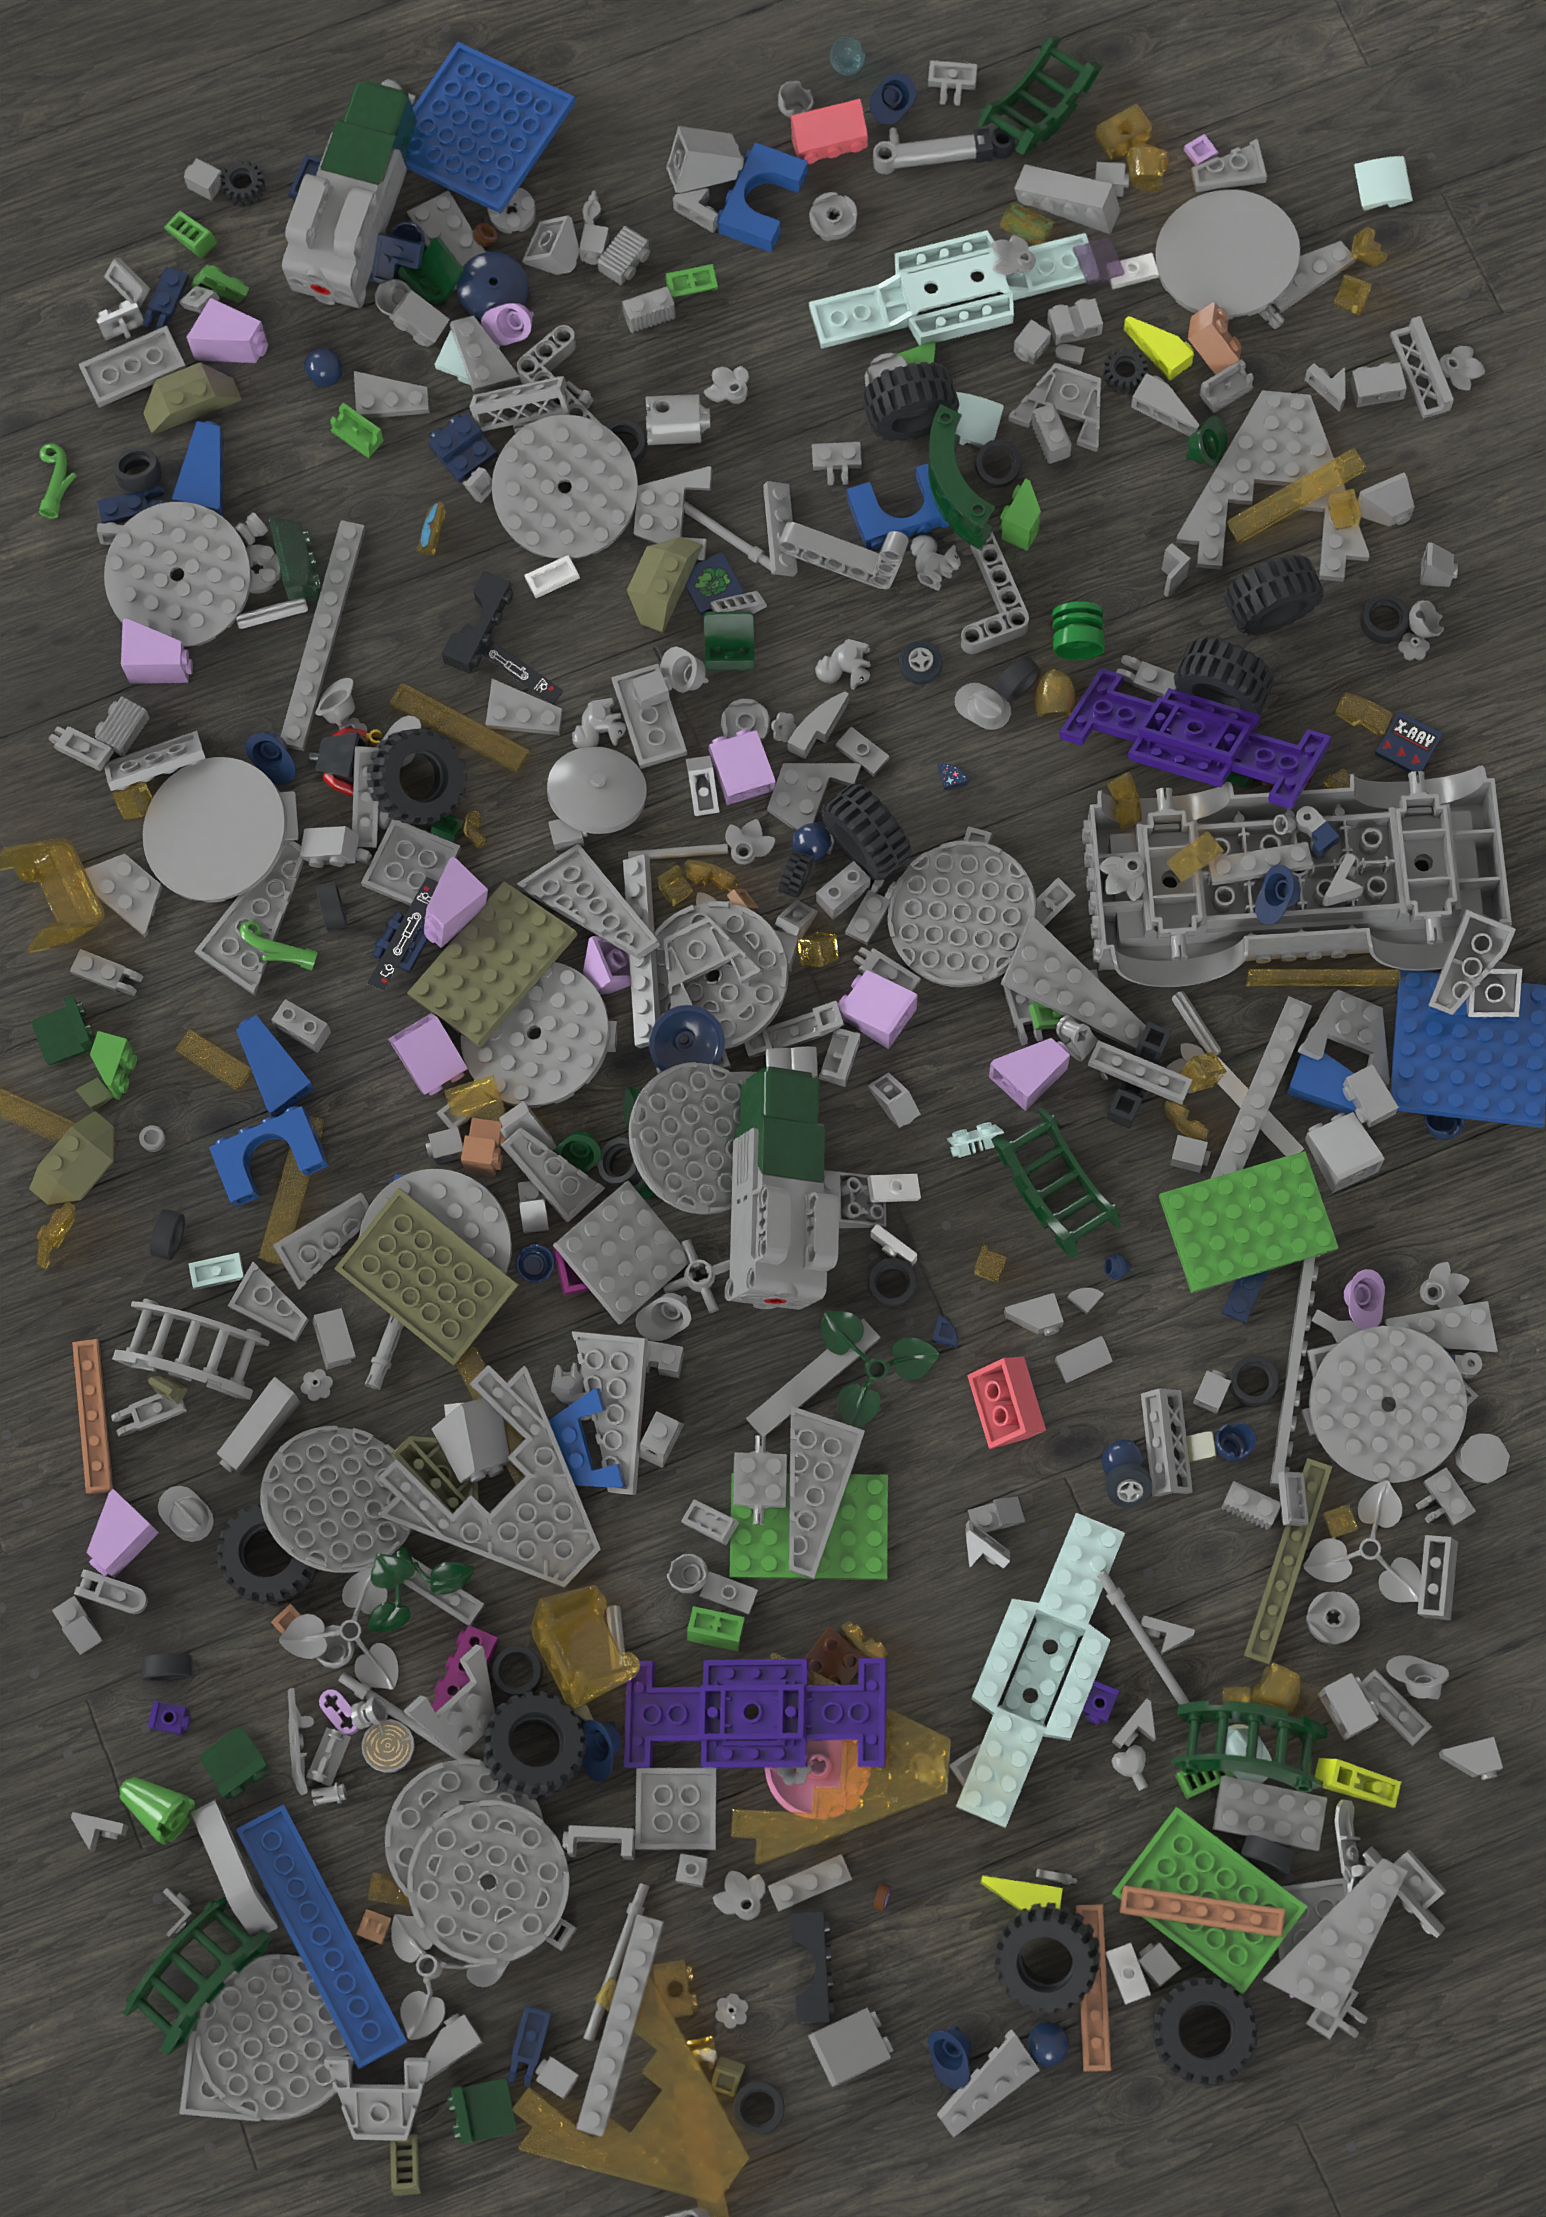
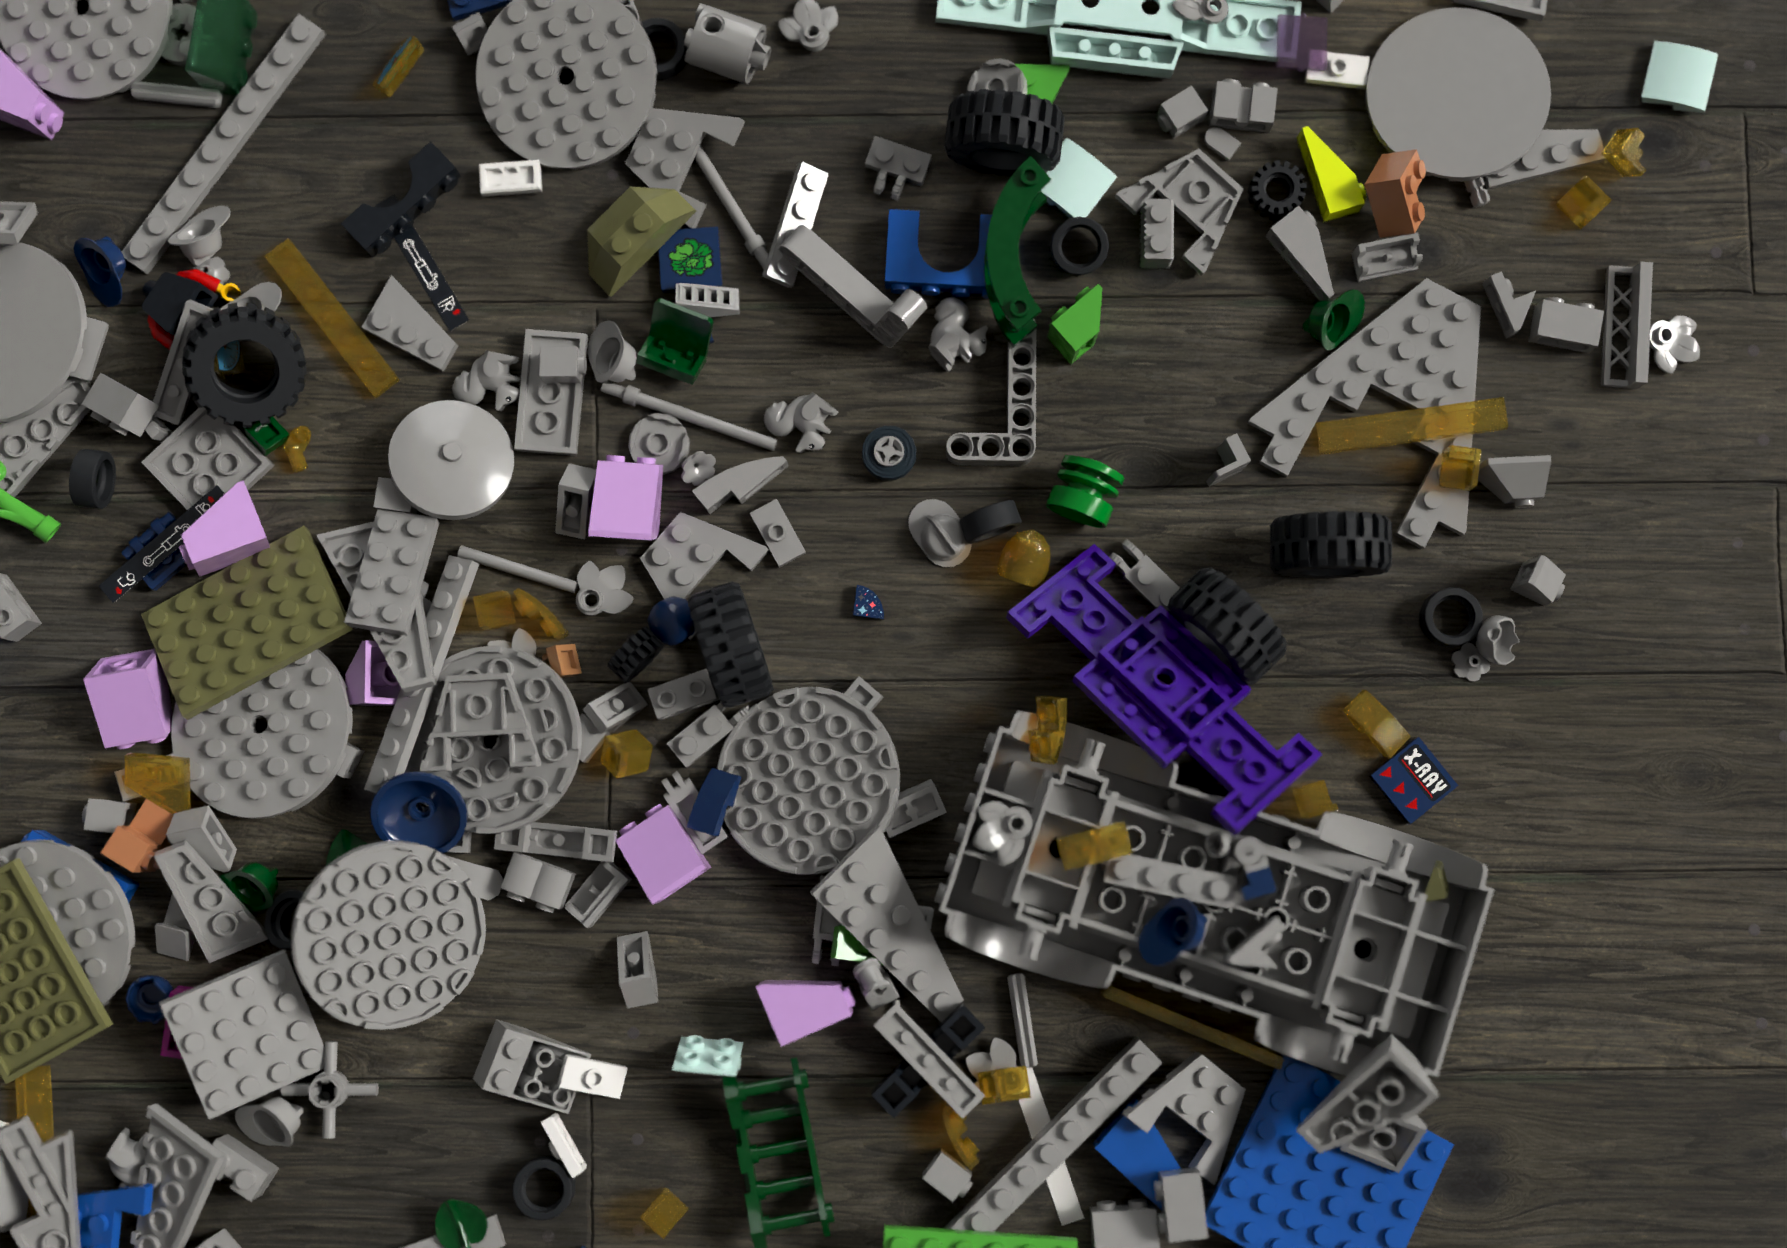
camera: 20 degrees right, 10 degrees up
light grey piece [725,1066,839,1310] -> none
none -> light grey plate [344,509,440,636]
none -> light grey bar [601,381,777,451]
none -> dark blue slope [687,768,741,836]
none -> olive slope [1425,860,1449,902]

